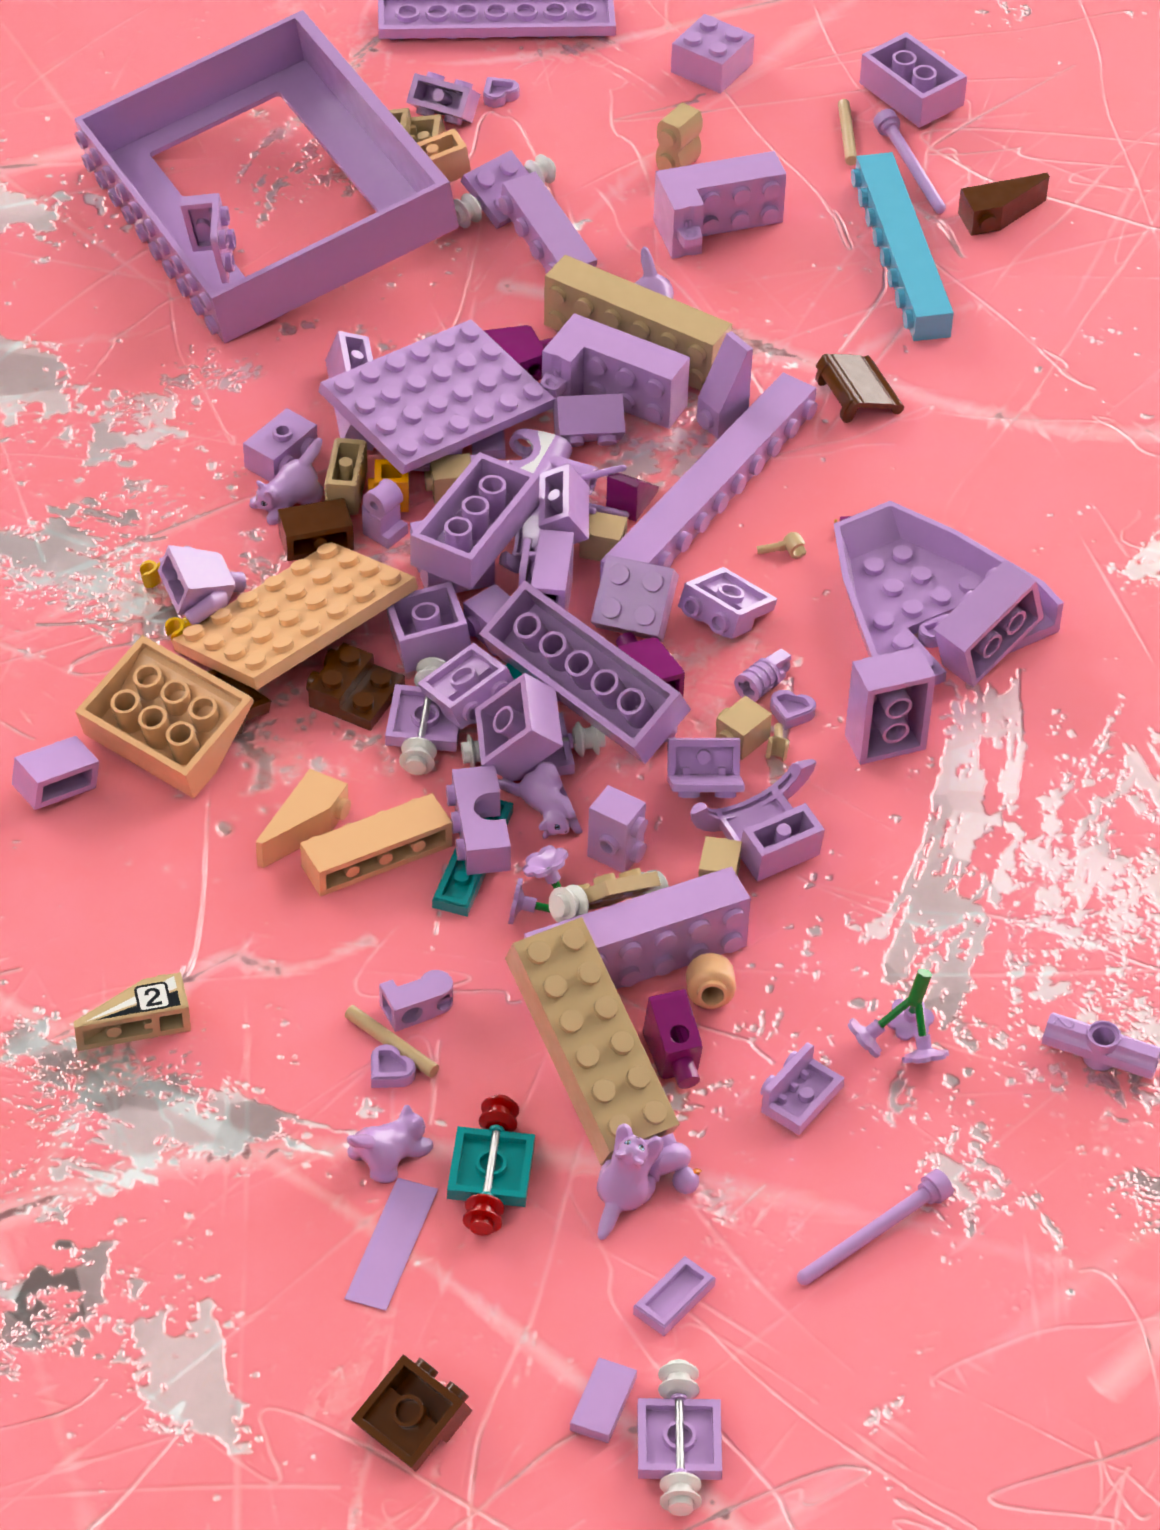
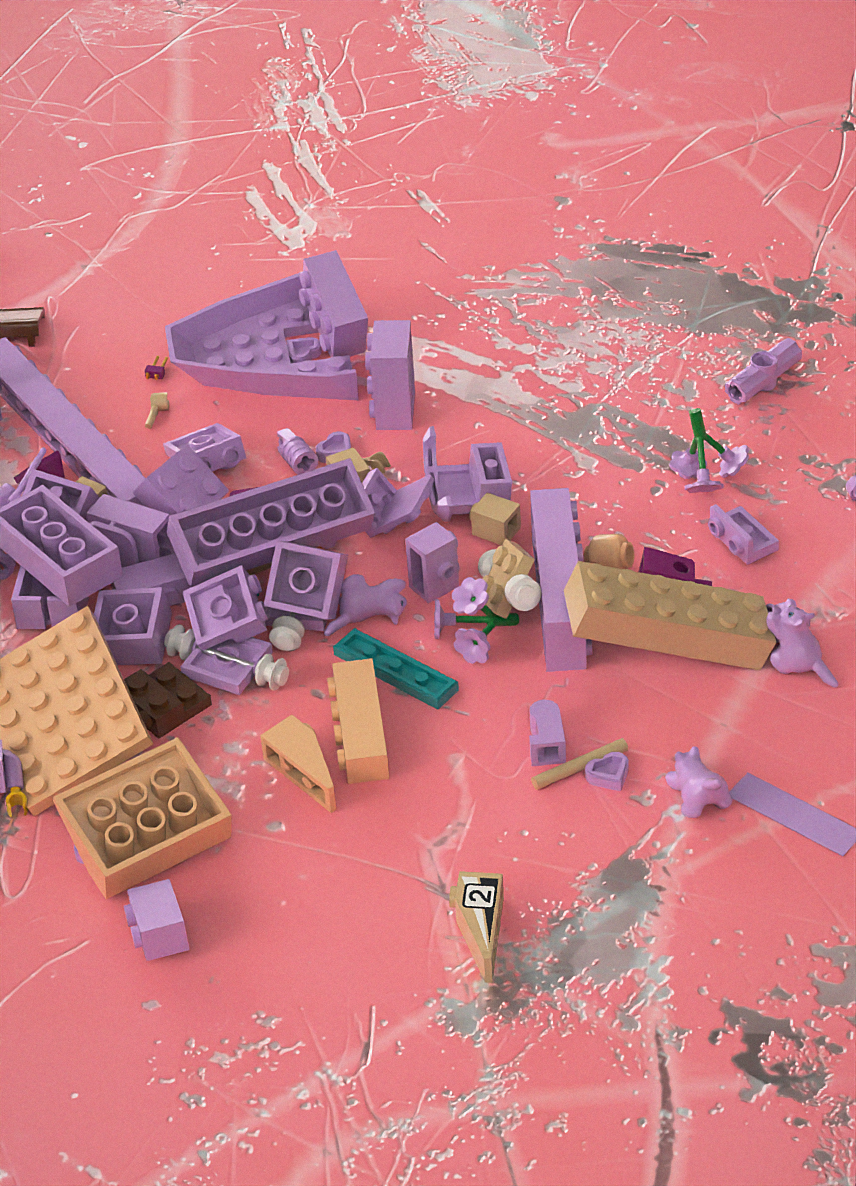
camera: 65 degrees left, 5 degrees down
lavender arch [446,765,511,875] -> none
teal plate [447,1094,535,1236] -> none

